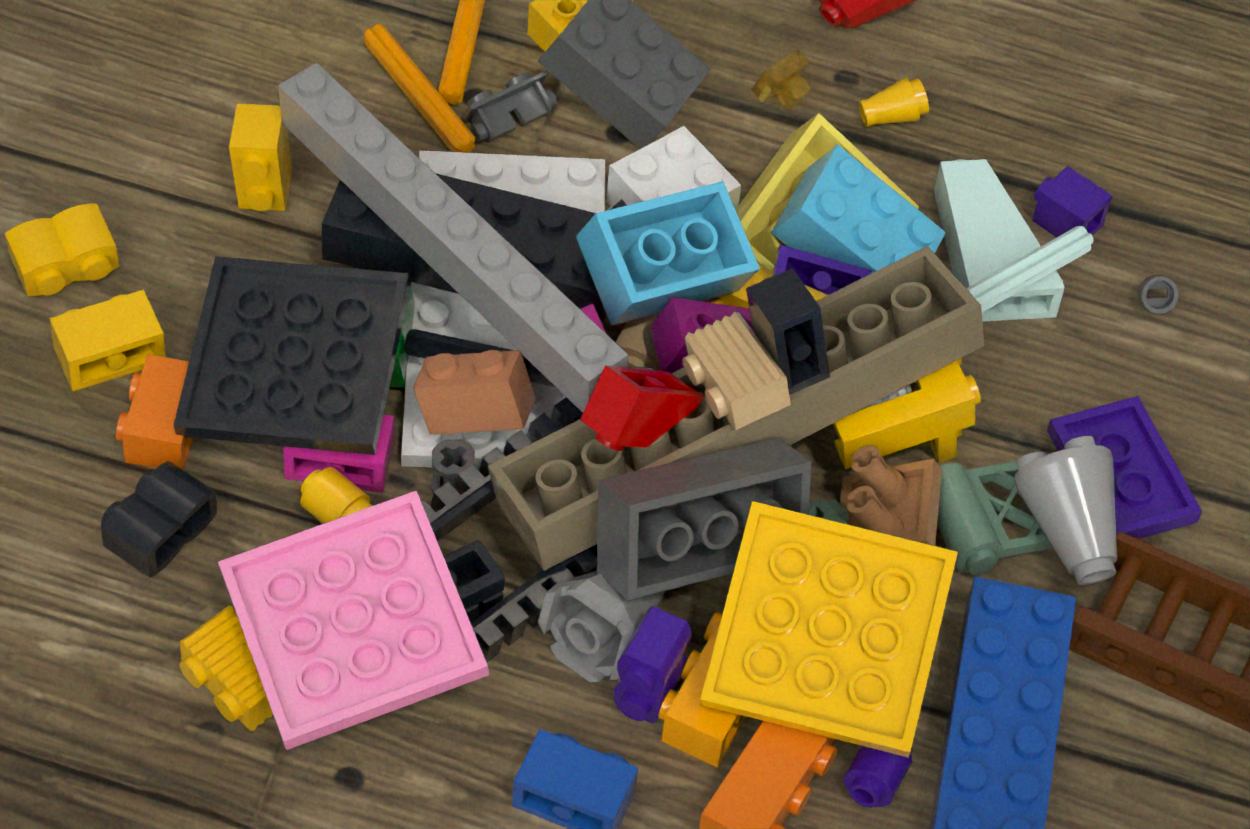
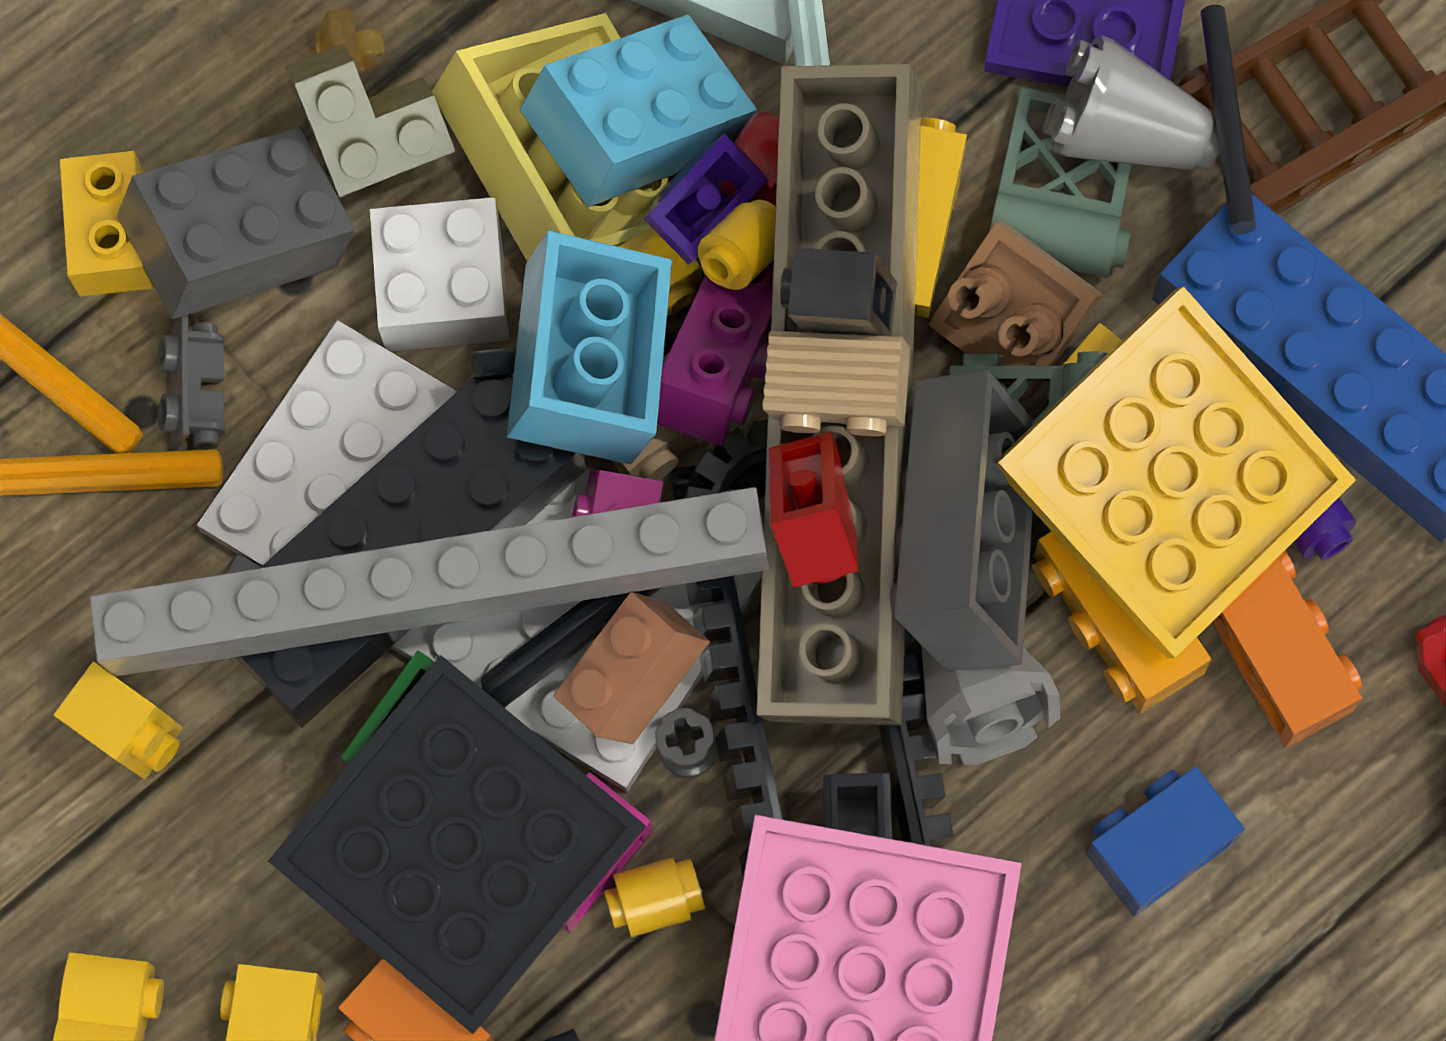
camera: 50 degrees left, 20 degrees up
dark purple brick [613,606,692,723] -> none
none -> brick [285,44,456,197]
none -> black bar [1200,5,1256,234]

